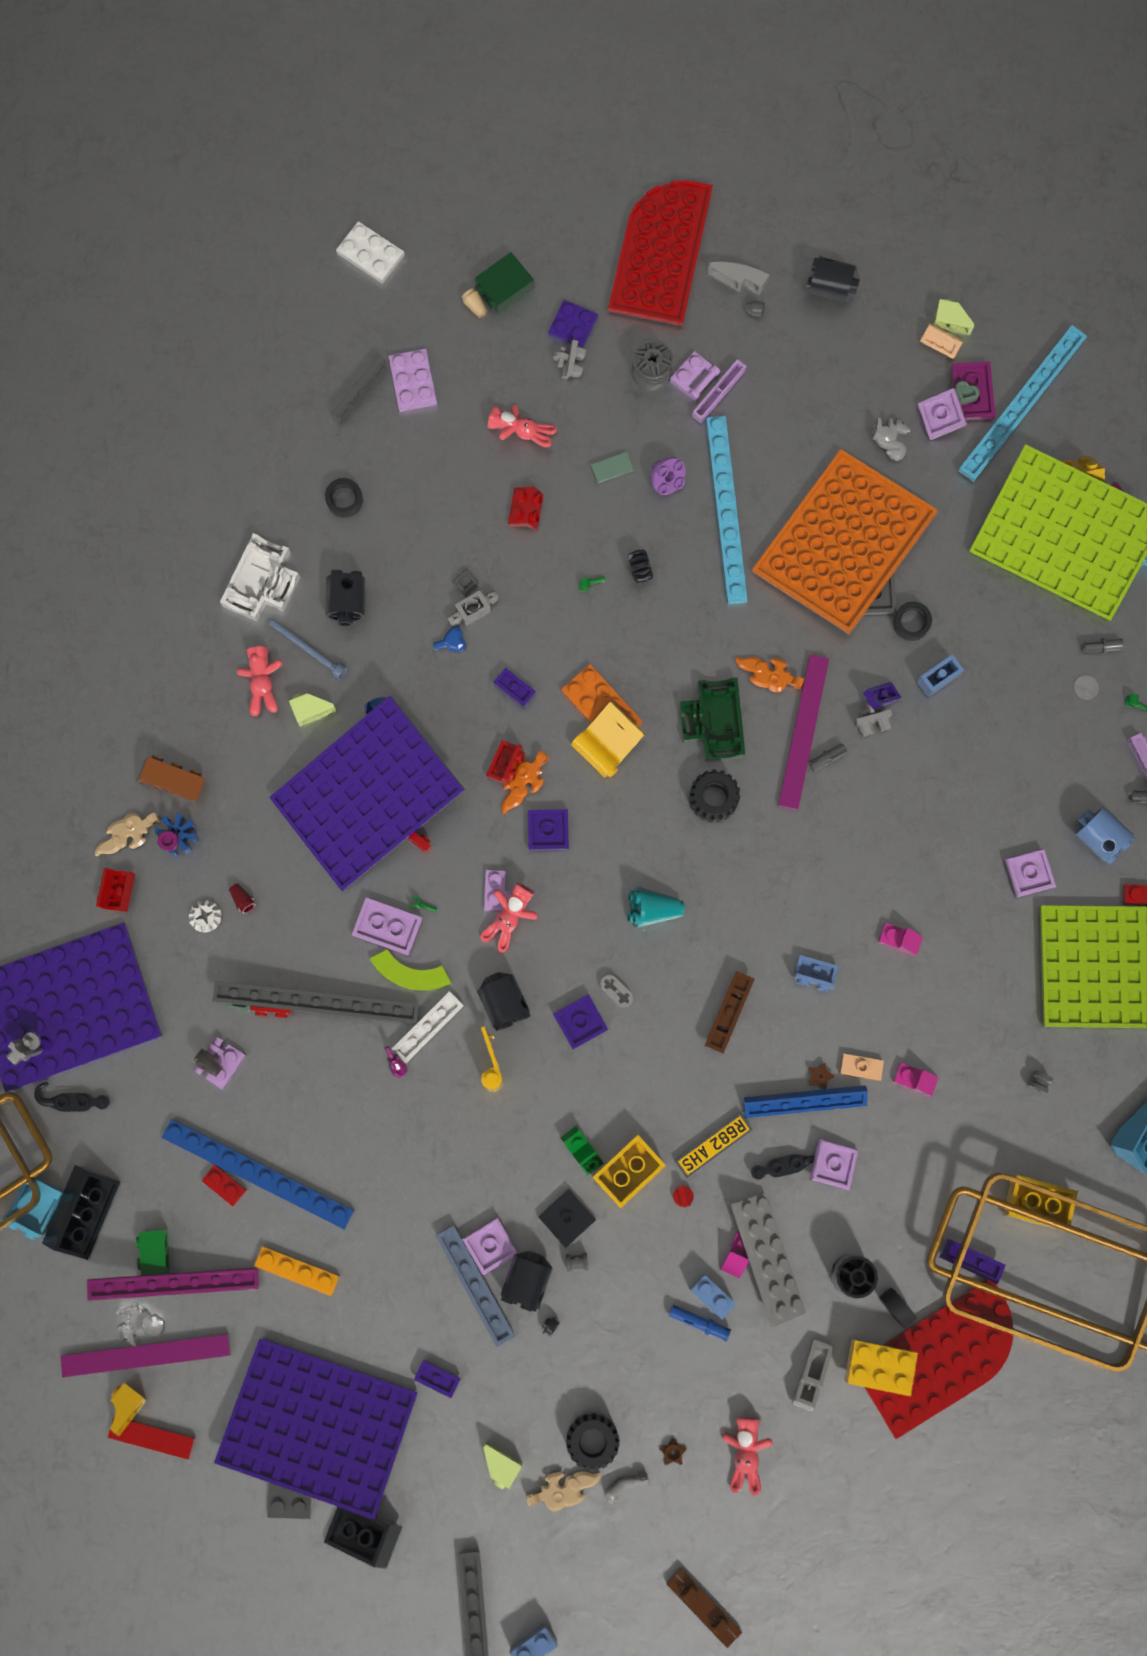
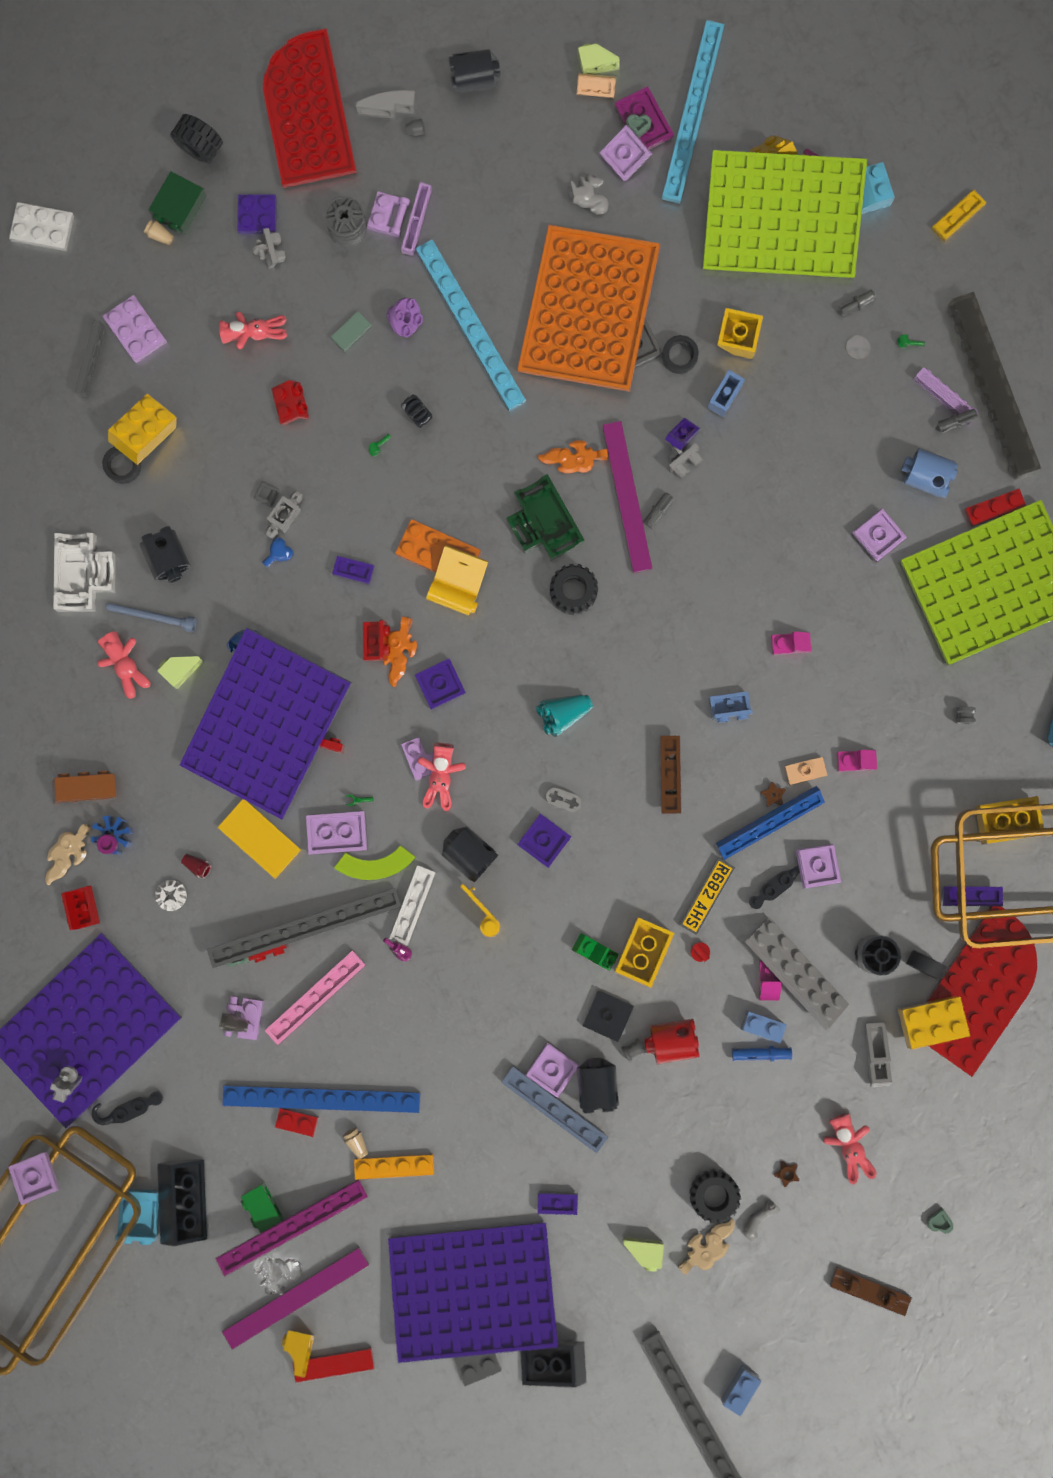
camera: 20 degrees left, 5 degrees up
black plate [542,1317,560,1336] -> none
none -> yellow brick [108,394,177,465]
none -> black tyre [170,114,223,163]
none -> yellow tile [217,799,301,879]
none -> bright pink plate [265,950,366,1045]
none -> tan cone [343,1128,368,1159]
none -> red cylinder [644,1019,700,1065]
none -> yellow slope [717,308,763,359]
none -> sand green tile [926,1208,953,1234]

